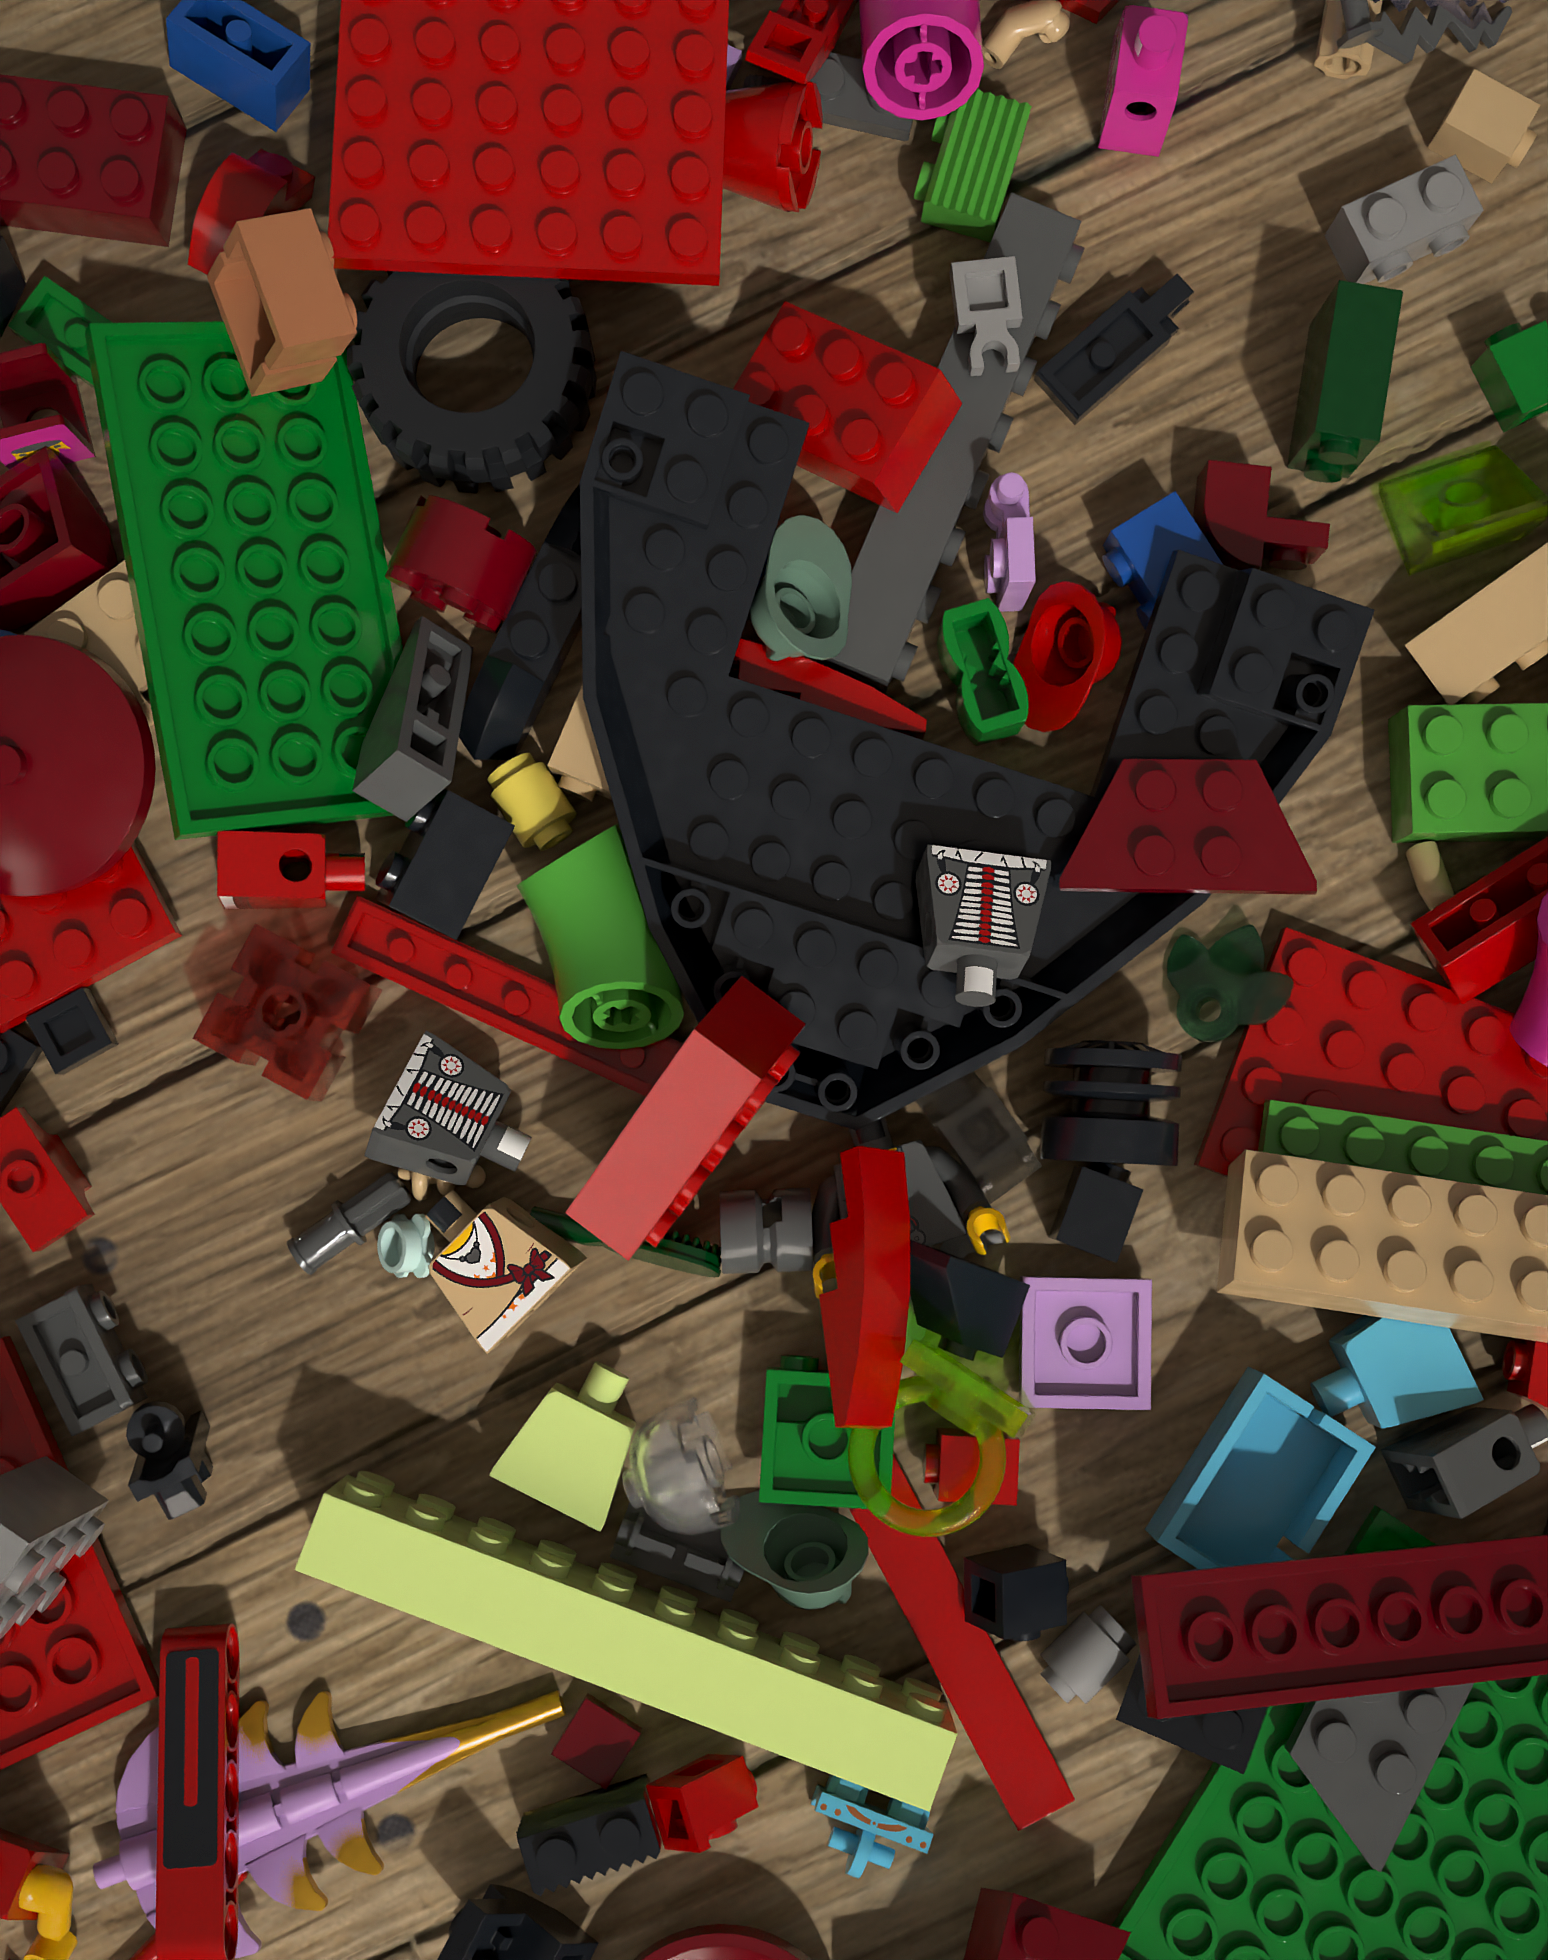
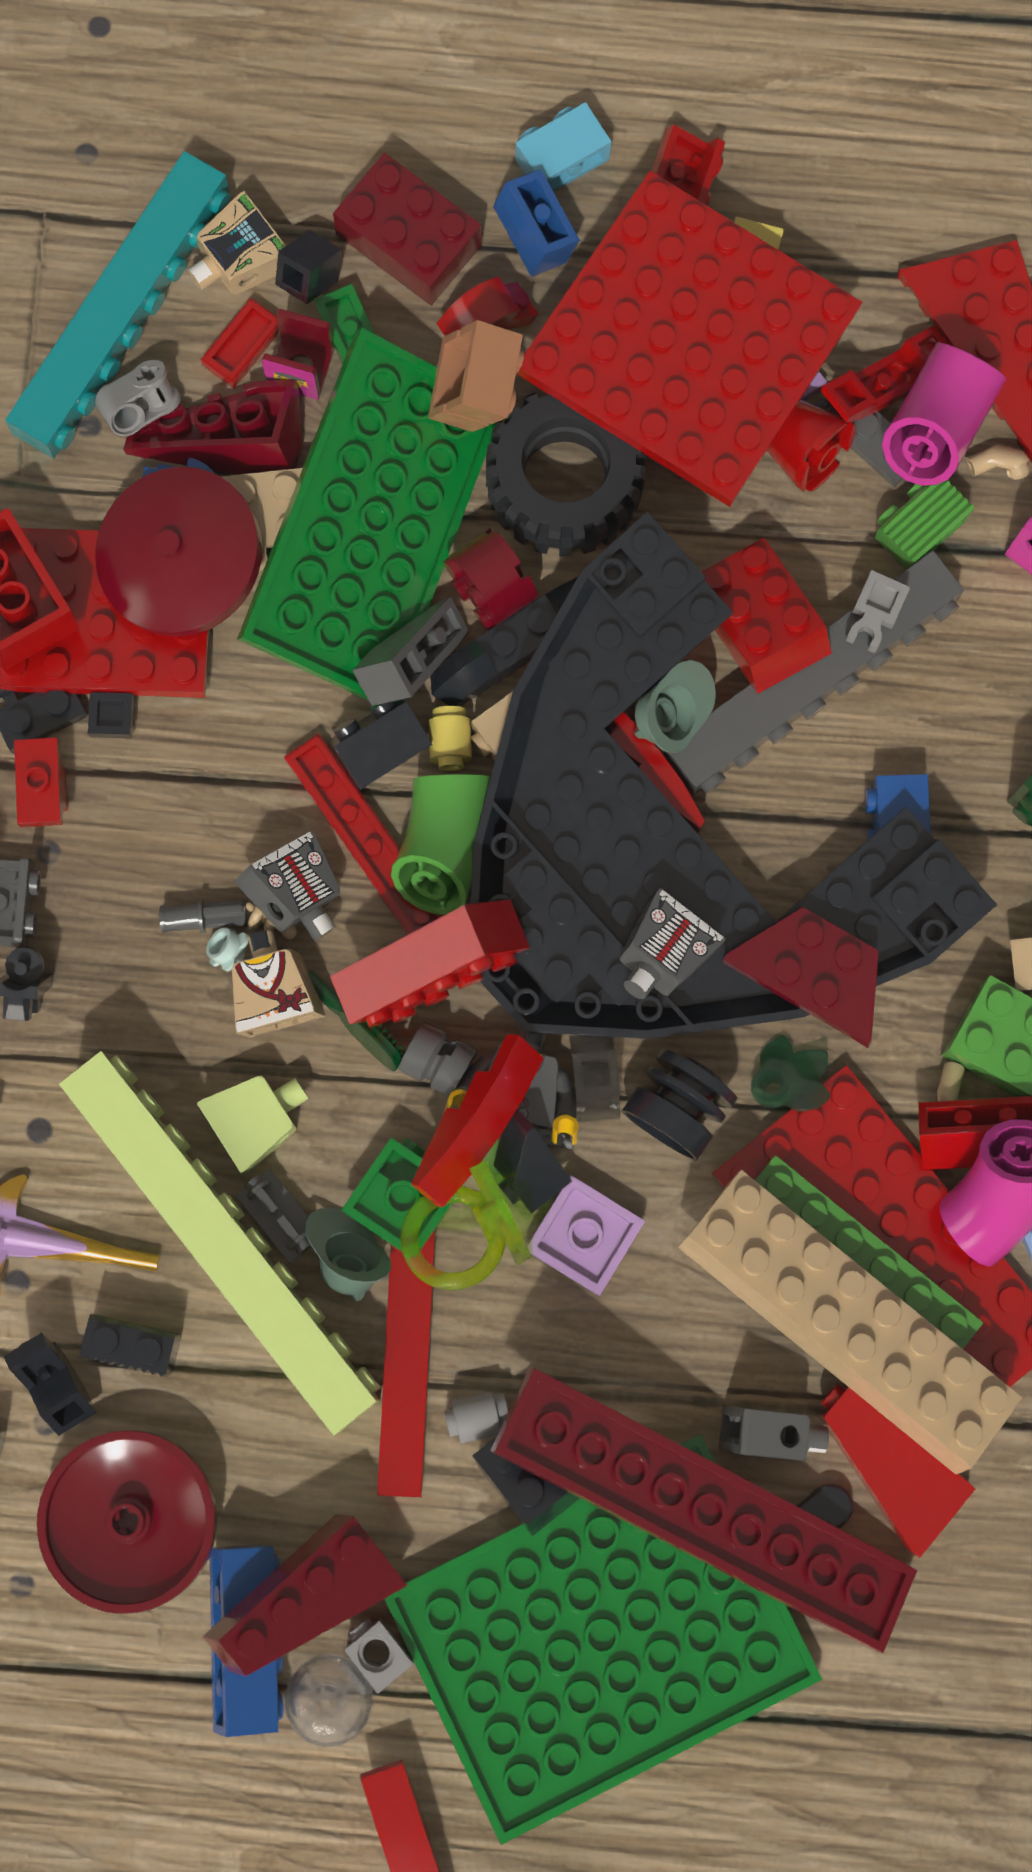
camera: 30 degrees right, 5 degrees down
clear red brick [192,923,382,1102] -> none
red torso [217,831,365,909] -> none
dark red tile [551,1693,642,1789] -> none
clear cylinder [622,1397,740,1536] -> none
red brick [645,1754,759,1853] -> none
medium azure hips [811,1774,934,1879] -> none
red brick [923,1428,1020,1506] -> none
green brick [937,598,1029,746] -> none
black brick [964,1544,1069,1641] -> none
lavender plate [983,472,1036,612] -> none
red piece [1013,581,1122,732] -> none
black hinge [1034,273,1194,425] -> none
black brick [1048,1162,1144,1263] -> none
medium azure piece [1145,1367,1376,1569] -> none
dark red brick [1193,460,1330,570] -> none
dark grey wing [1284,1683,1474,1872] -> none
medium azure torso [1310,1315,1484,1428] -> none

